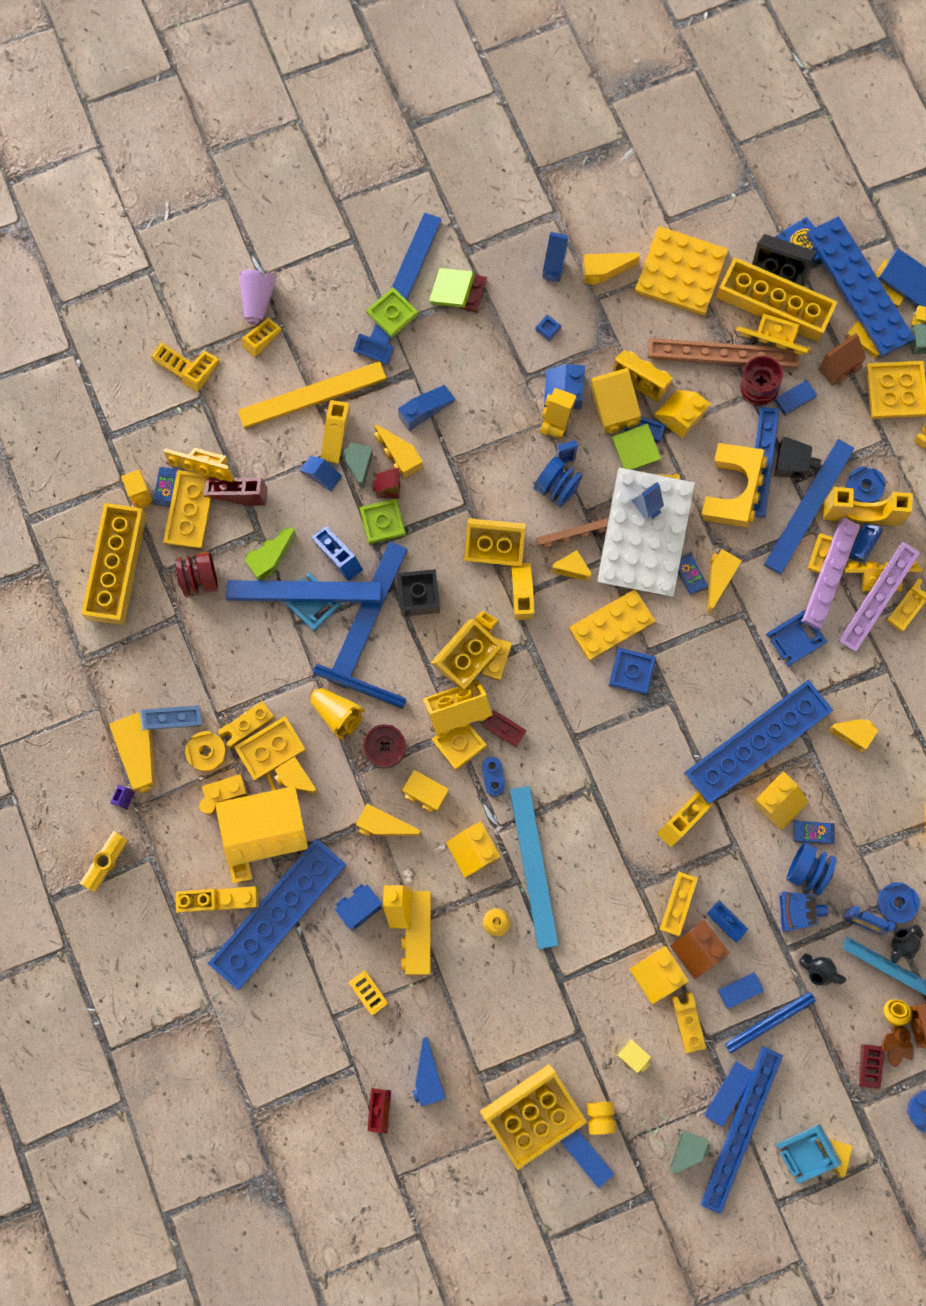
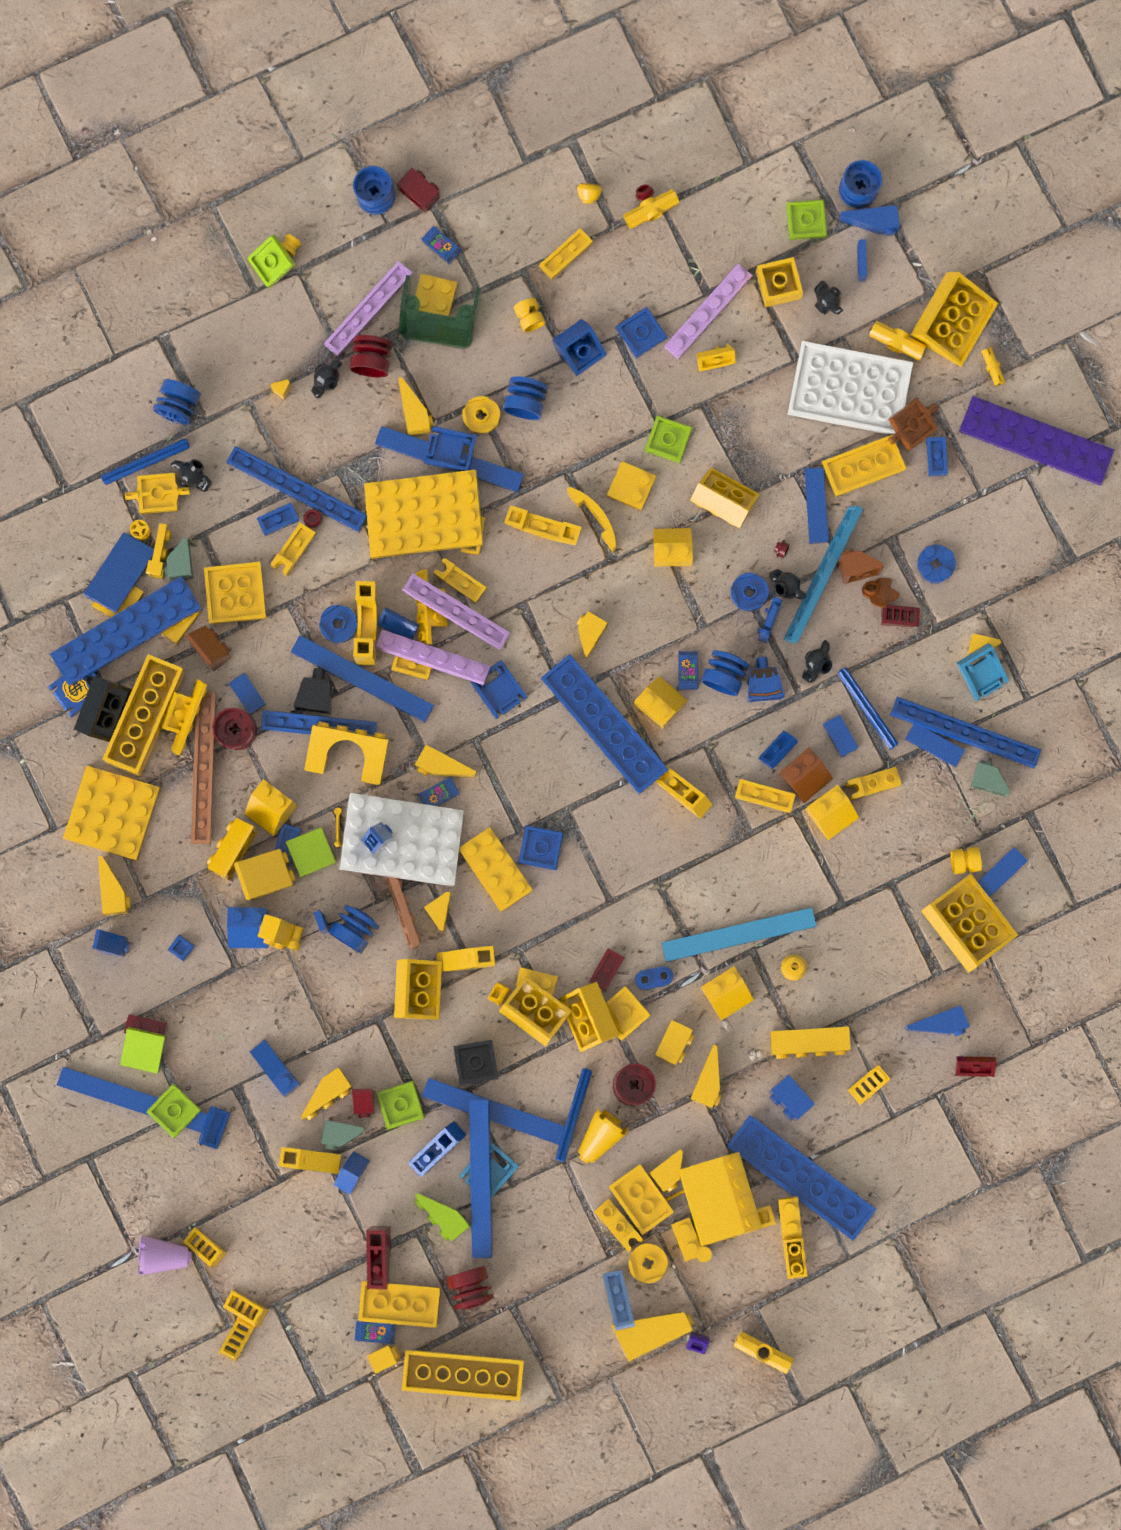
camera: 90 degrees left, 5 degrees up
yellow bracket [164,448,234,482] -> none
yellow tile [238,361,386,429] -> none
yellow slope [383,885,412,929] -> none
light yellow brick [617,1040,651,1073] -> none
yellow cone [883,999,912,1027] -> none

